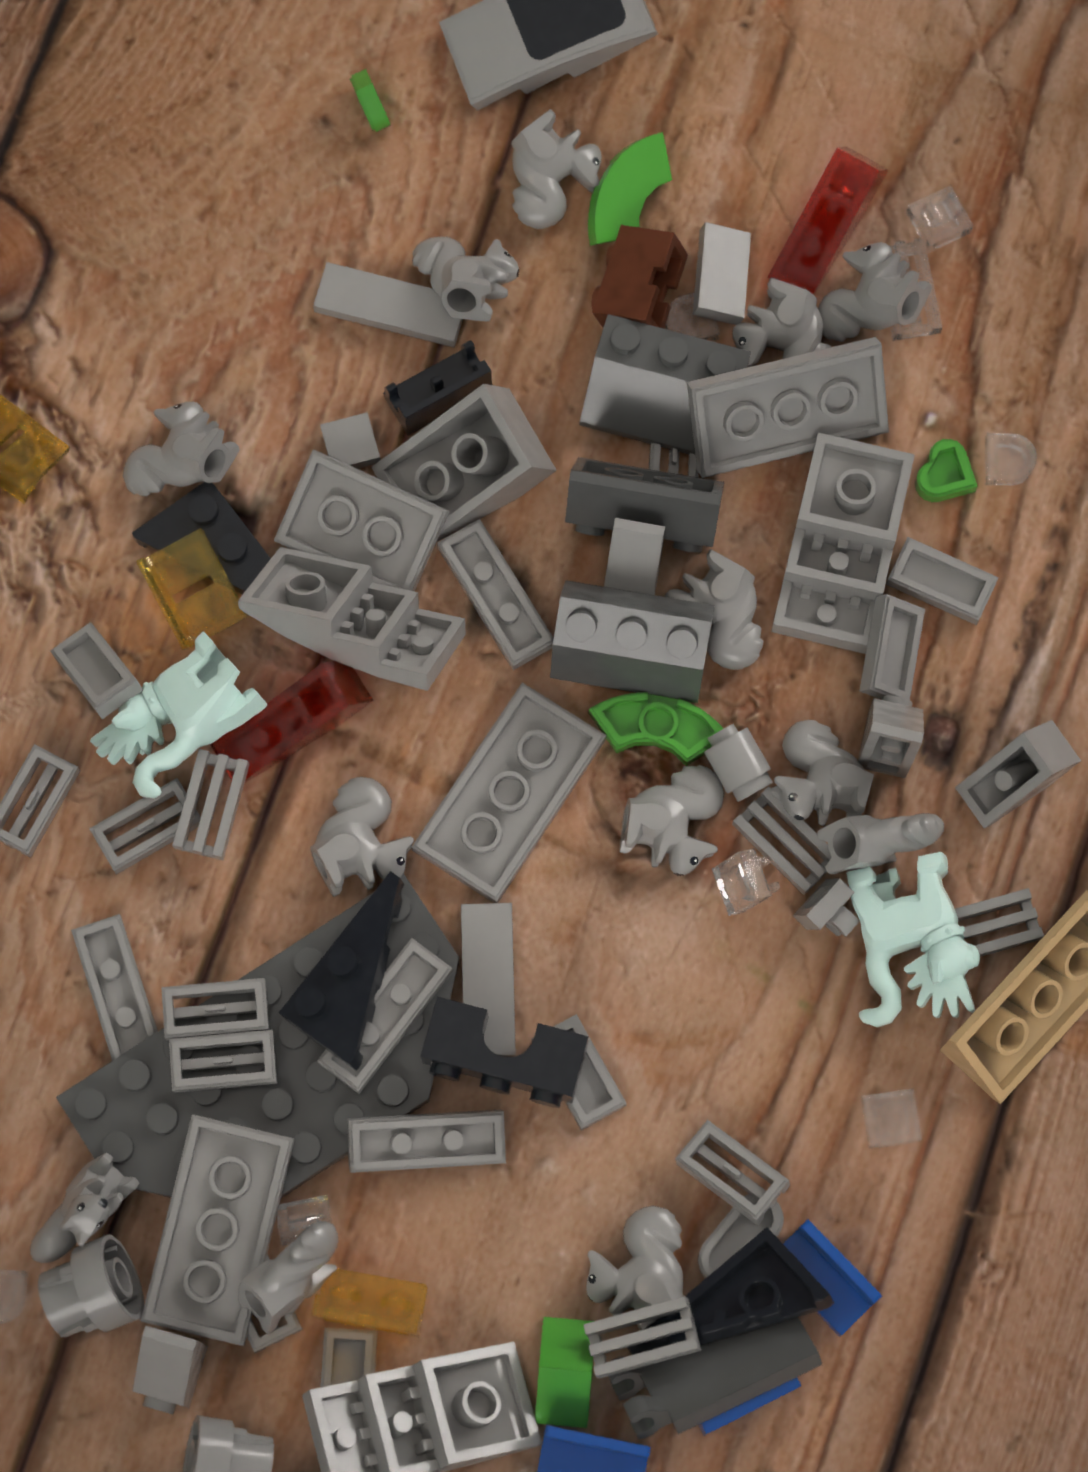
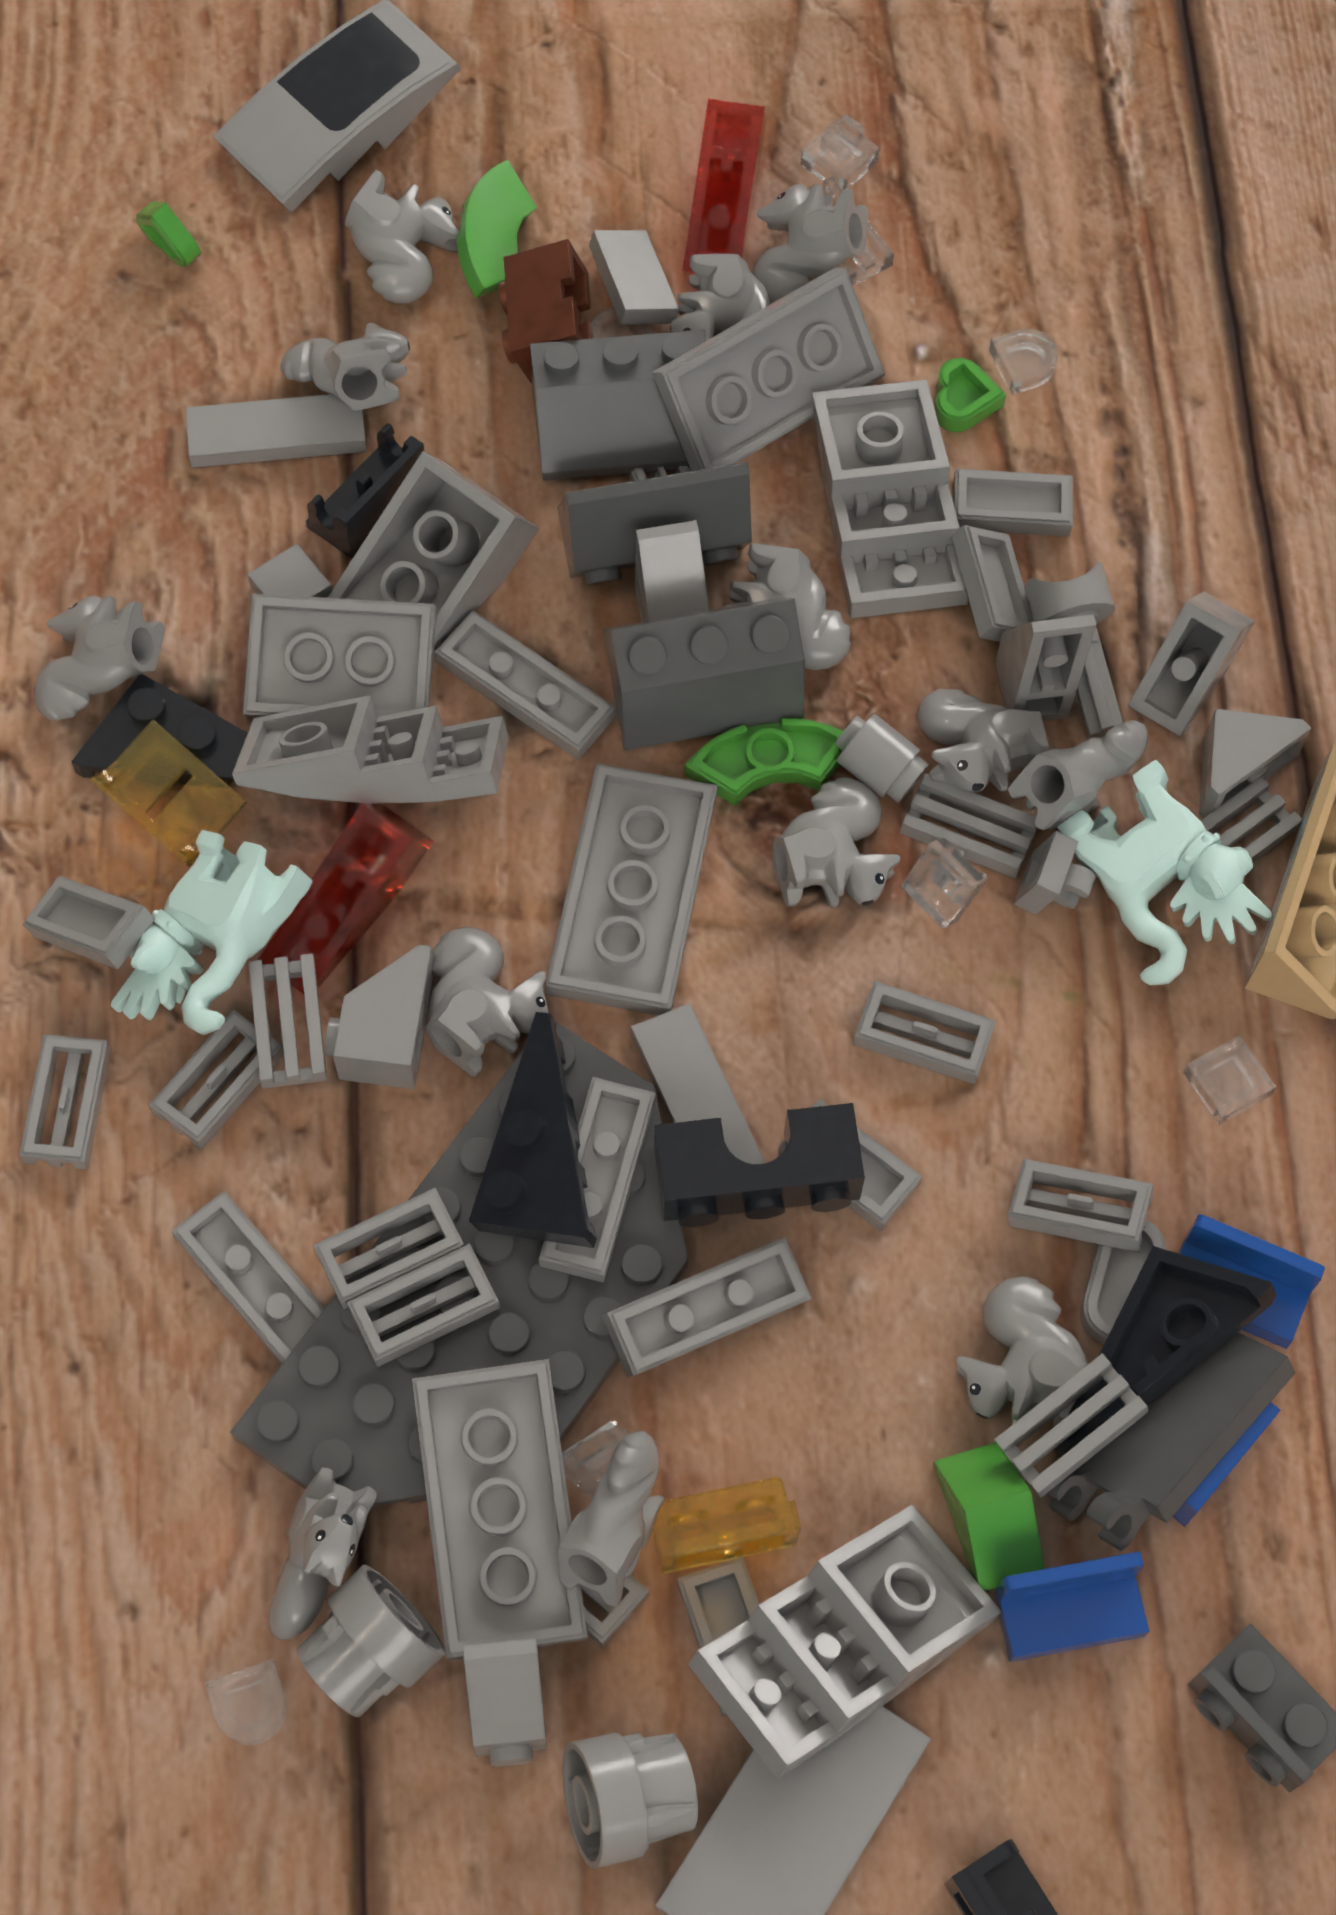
camera: 25 degrees left, 10 degrees down
none -> light grey slope [325,945,435,1089]
none -> light grey tile [853,981,996,1085]
none -> light grey piece [1024,561,1123,738]
none -> light grey slope [1199,709,1311,818]

